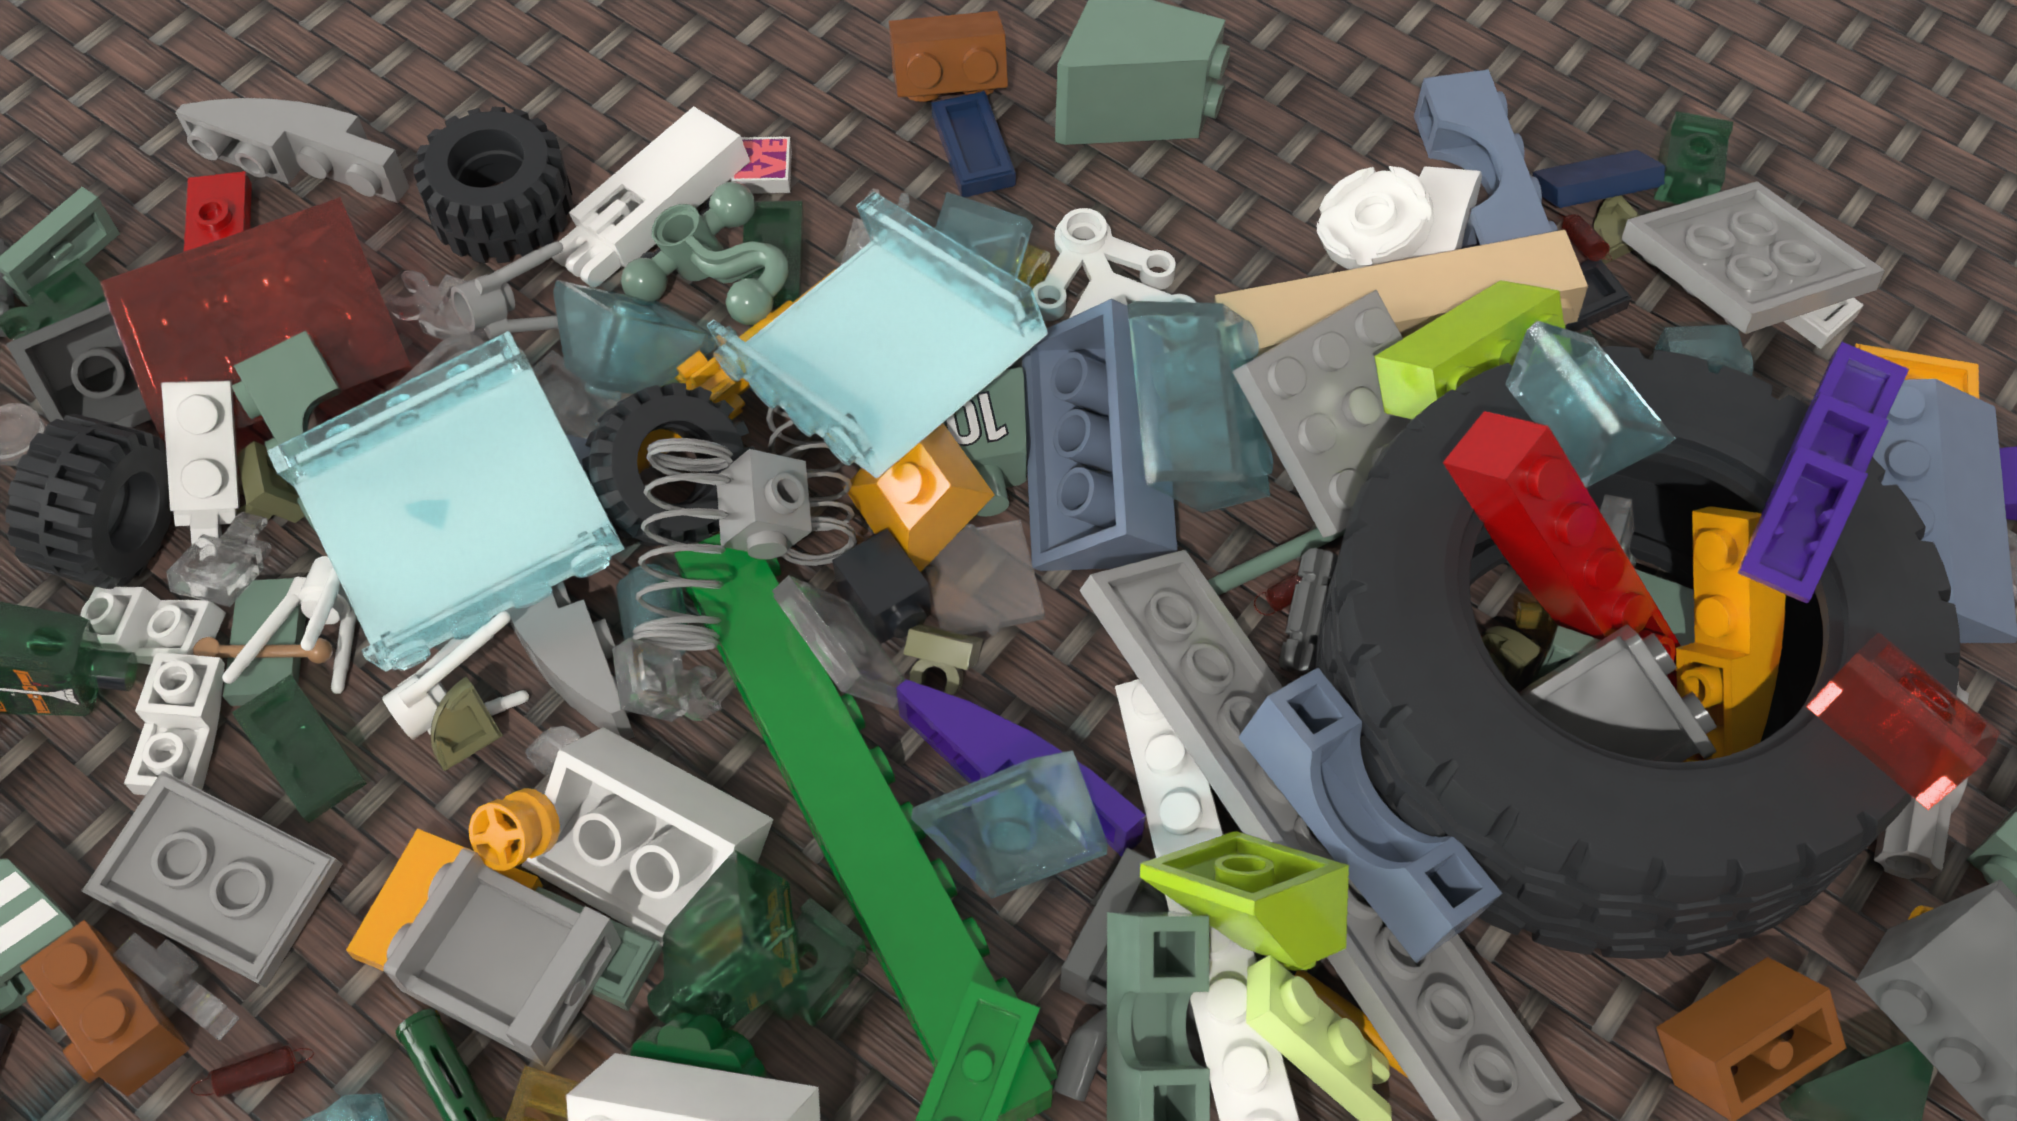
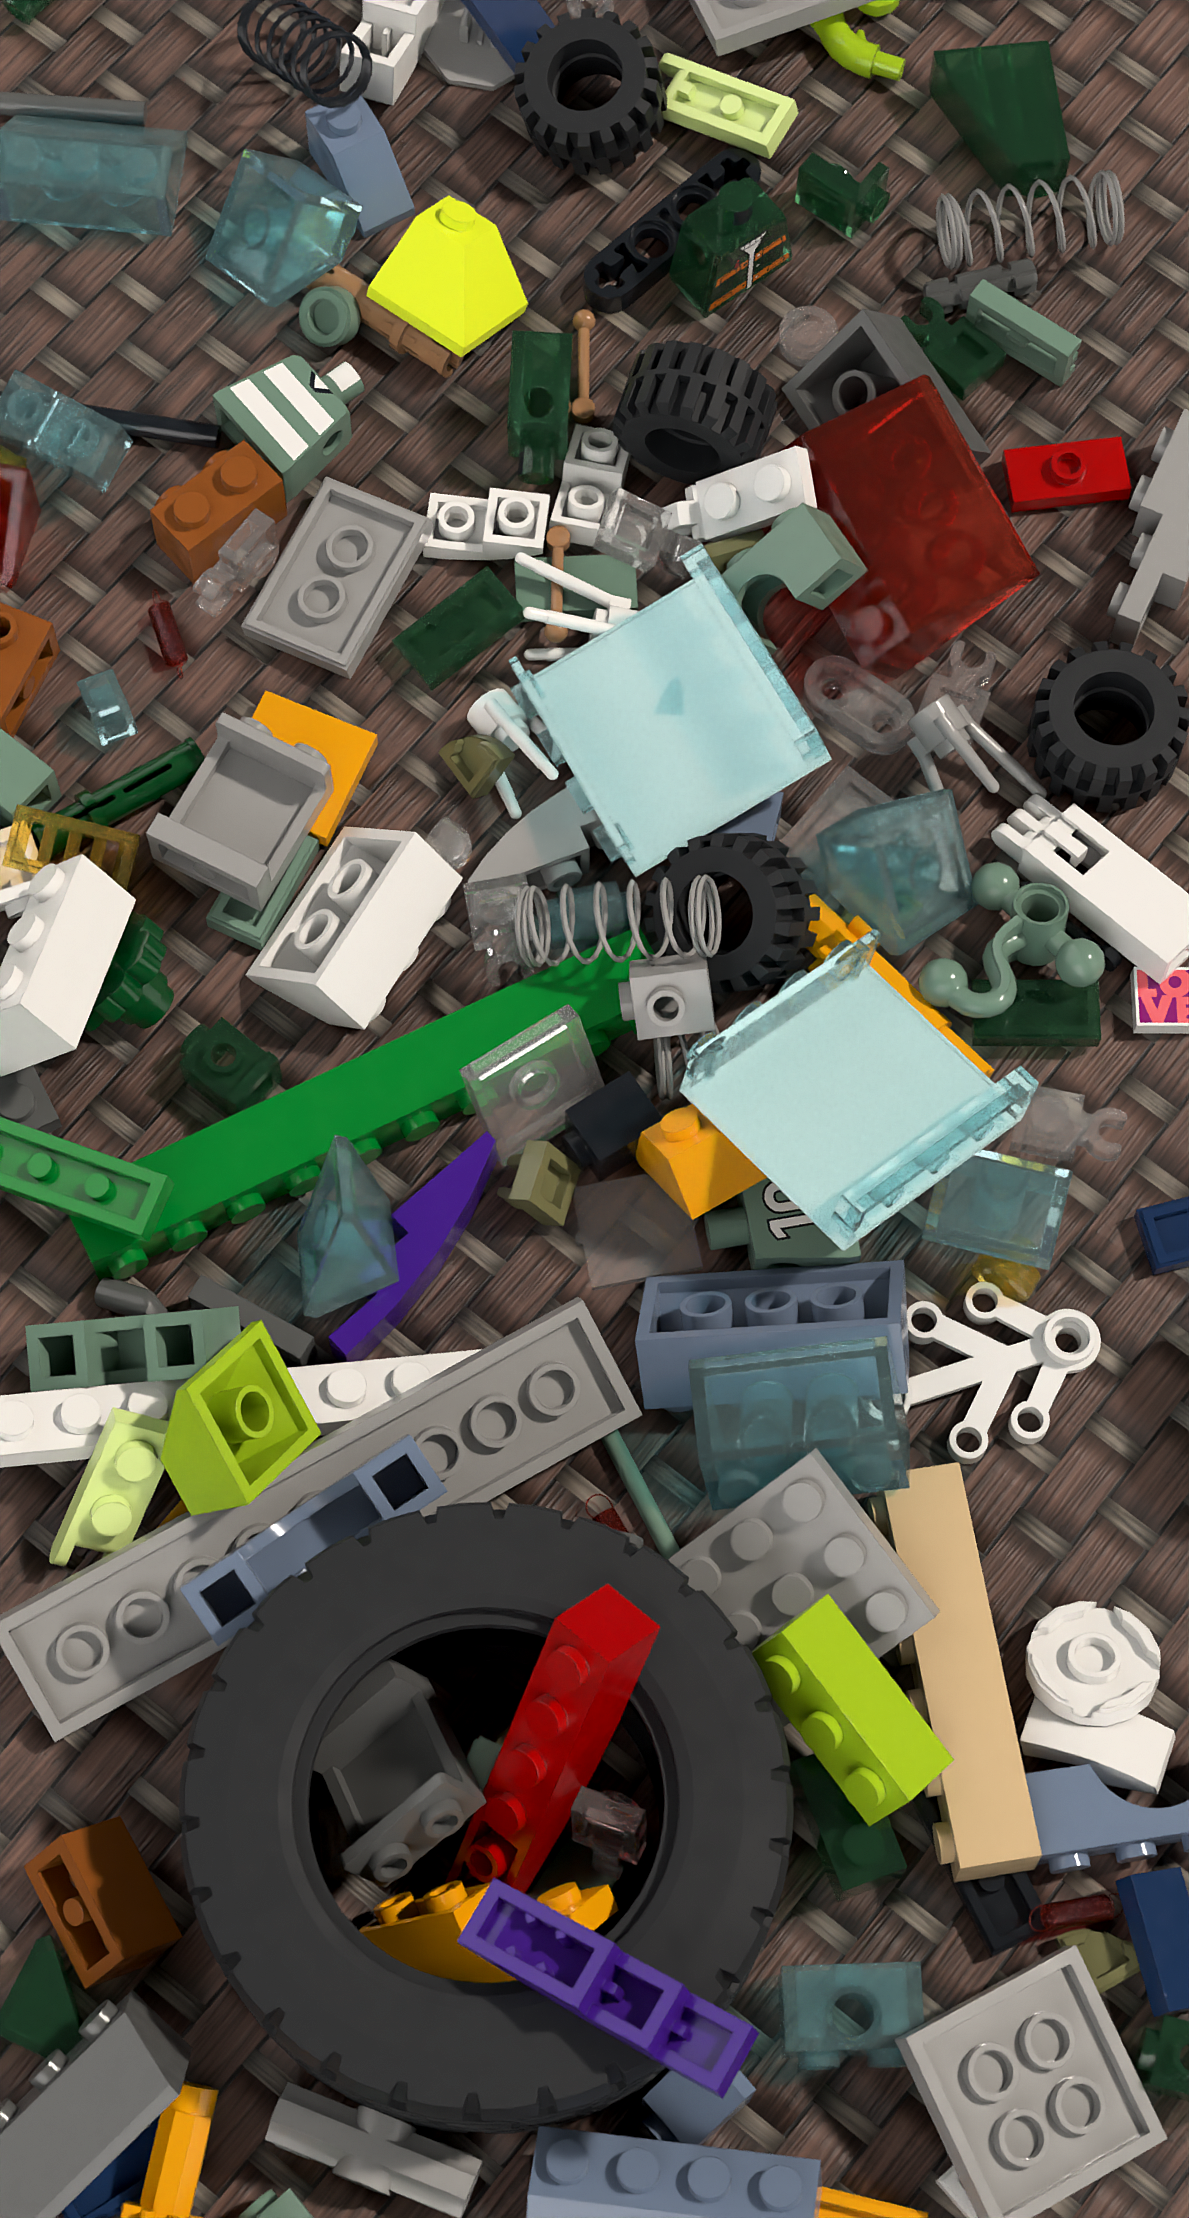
camera: 90 degrees right, 10 degrees up
light orange wheel [469,788,560,871] -> none
clear green torso [647,850,800,1030] -> none
clear light blue slope [1505,321,1676,487] -> none
clear red slope [1806,632,2001,810] -> none

